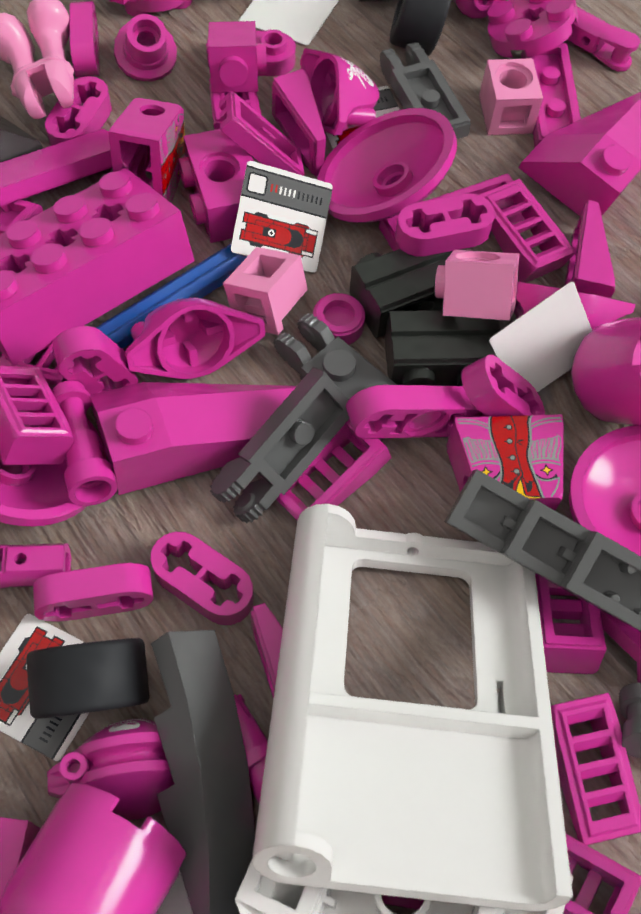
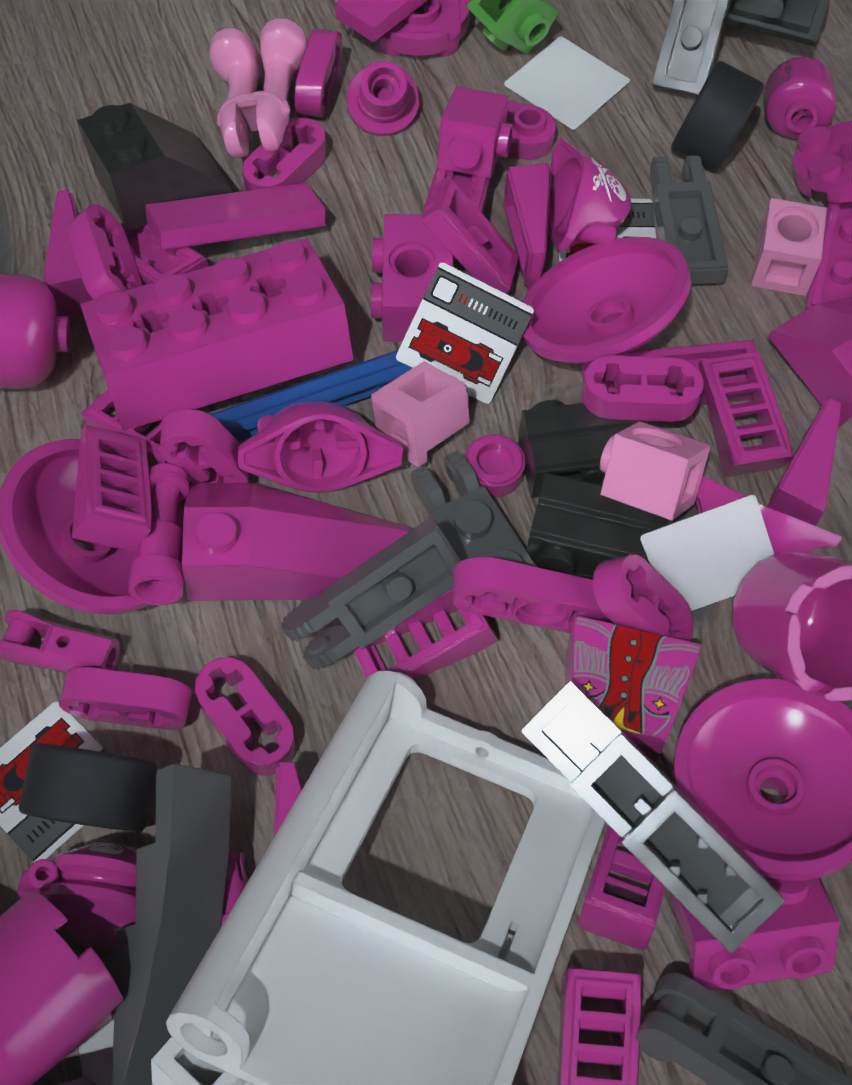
camera: 20 degrees right, 0 degrees up
dark pink torso [108,98,185,203] -> none

